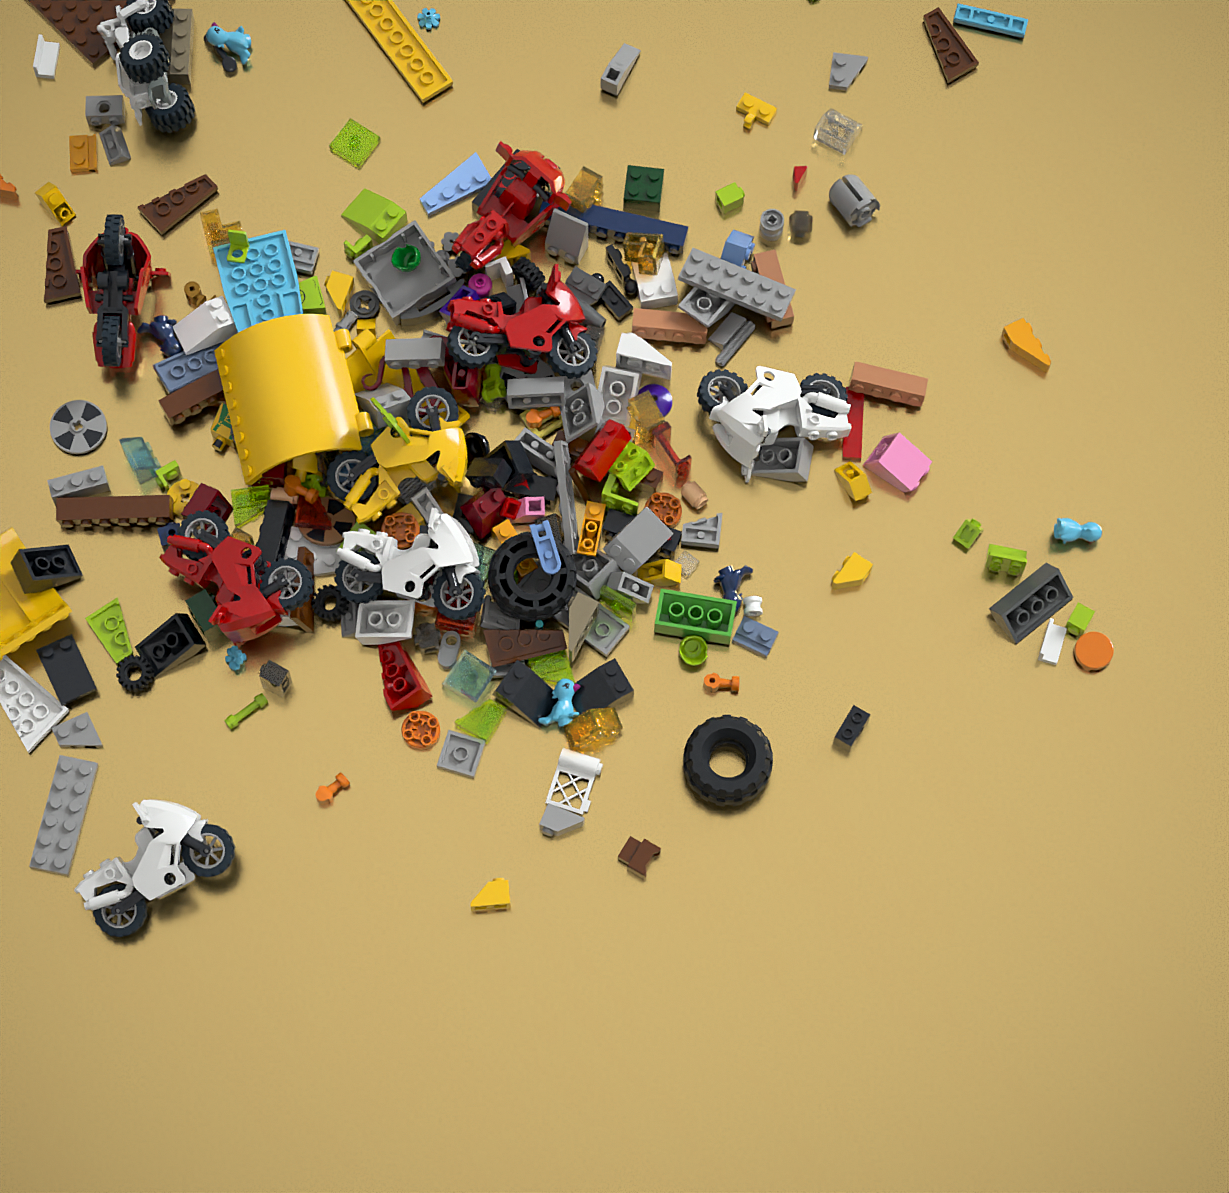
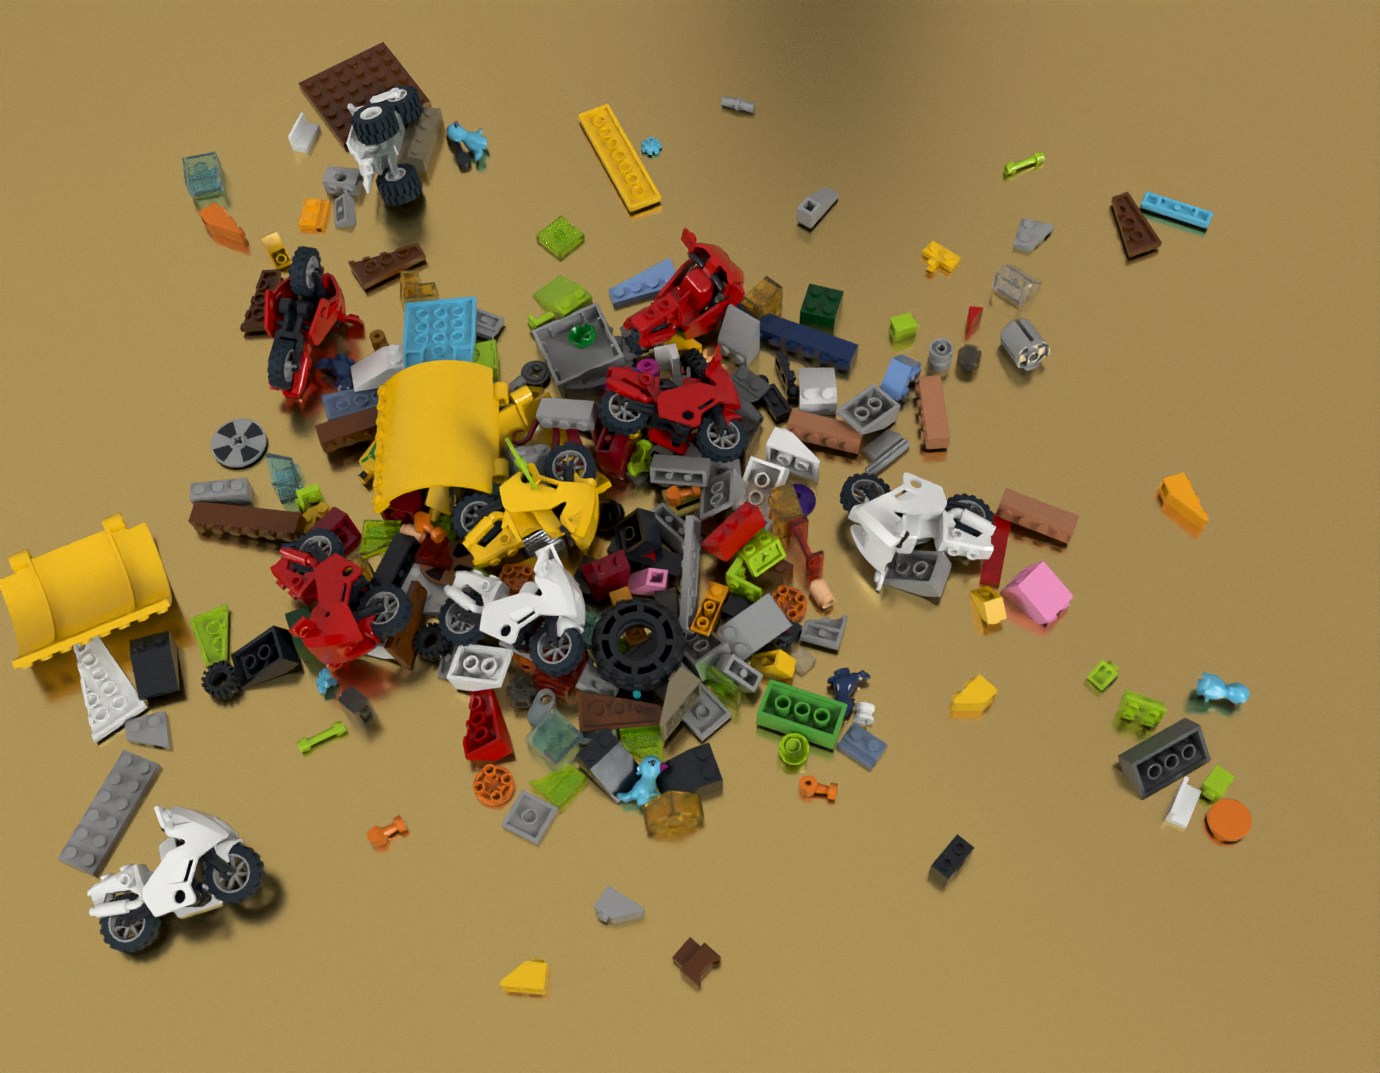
camera: 15 degrees right, 10 degrees down
slope [11,544,83,594] -> none
lime bracket [227,230,250,263] -> none
yellow slope [324,270,354,316] -> none
black brick [465,458,513,489] -> none
red slope [500,497,522,520] -> none
medium blue plate [529,520,561,575] -> none
white piece [545,748,603,815] -> none
reddish brown piece [568,468,591,504] -> none
clear yellow brick [623,232,665,275] -> none
light grey plate [678,248,796,322] -> none
black tyre [683,714,773,806] -> none

